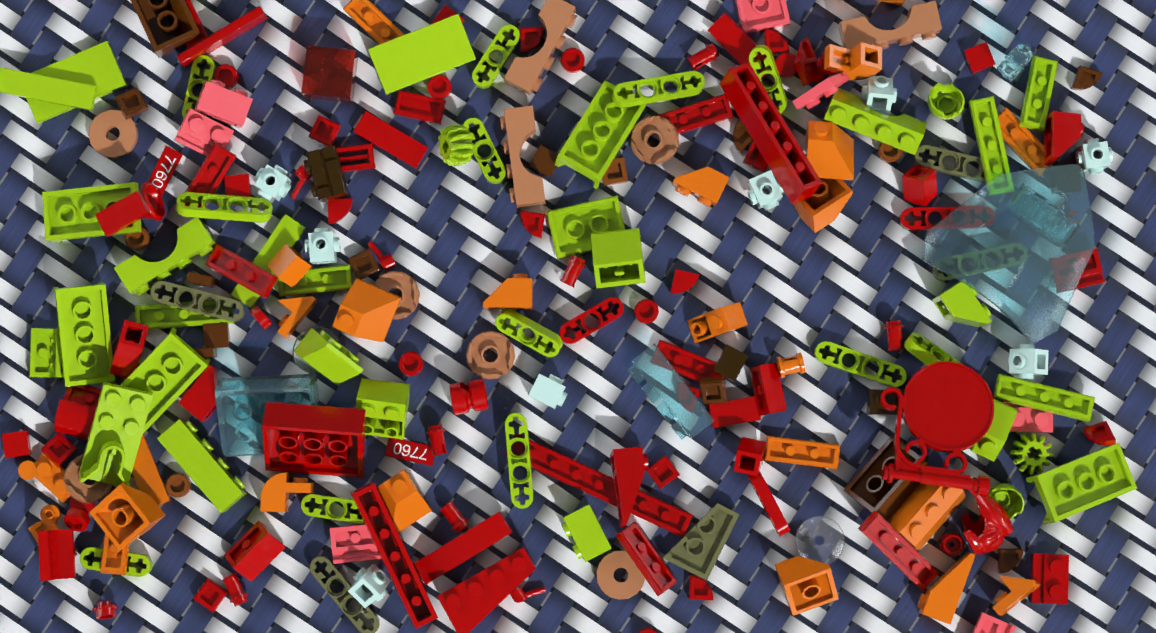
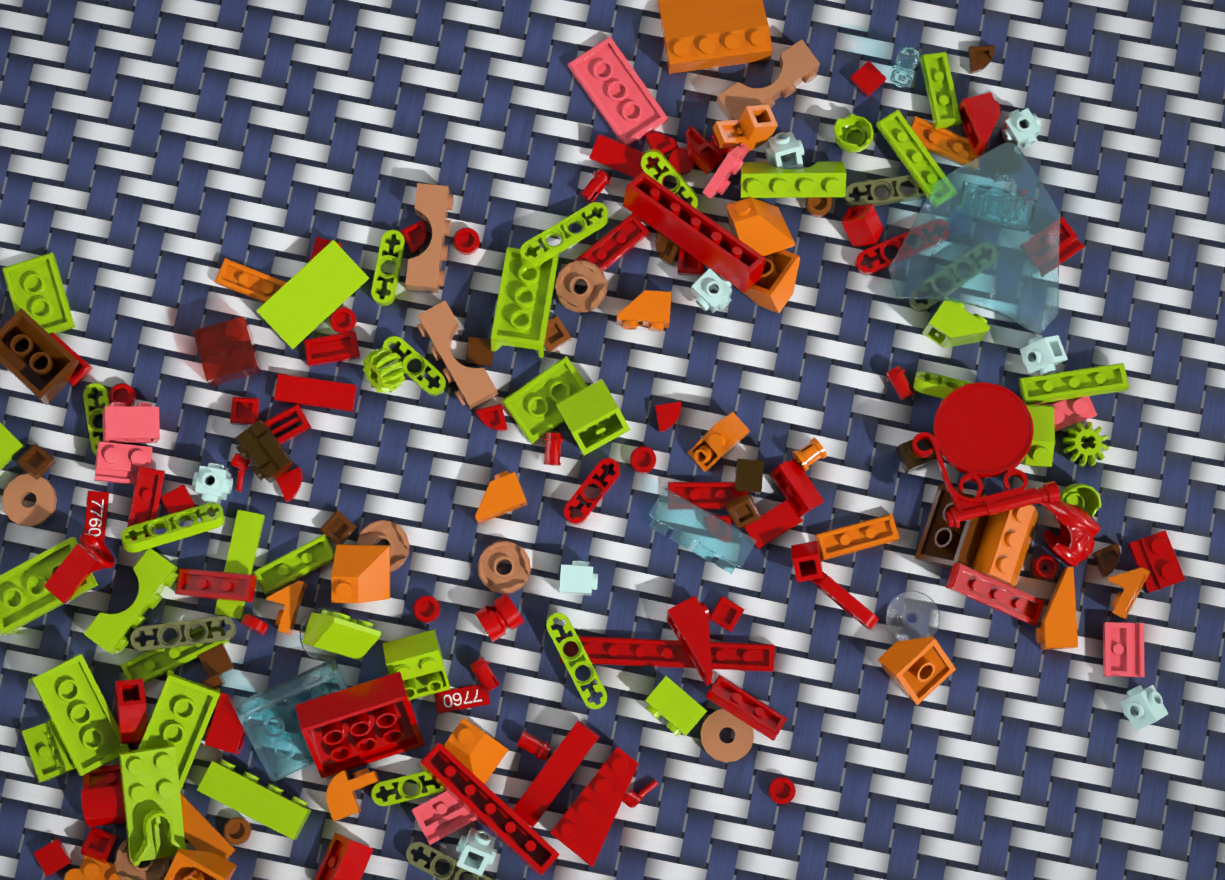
camera: 25 degrees left, 5 degrees down
dark orange tile [125,227,151,251] -> none
red tile [176,6,268,68] -> none
reddish brown tile [186,272,216,288] -> none
orange panel [267,244,312,287] -> none
light aqua brick [305,228,341,265] -> none
red hand [367,241,396,270] -> none
lime beam [495,309,563,357] -> none
olive wing [663,503,740,580] -> none
red tile [688,574,713,600] -> none
lime beam [814,341,907,387] -> none
lime plate [1026,443,1137,525] -> none
red tile [1083,421,1116,446] -> none

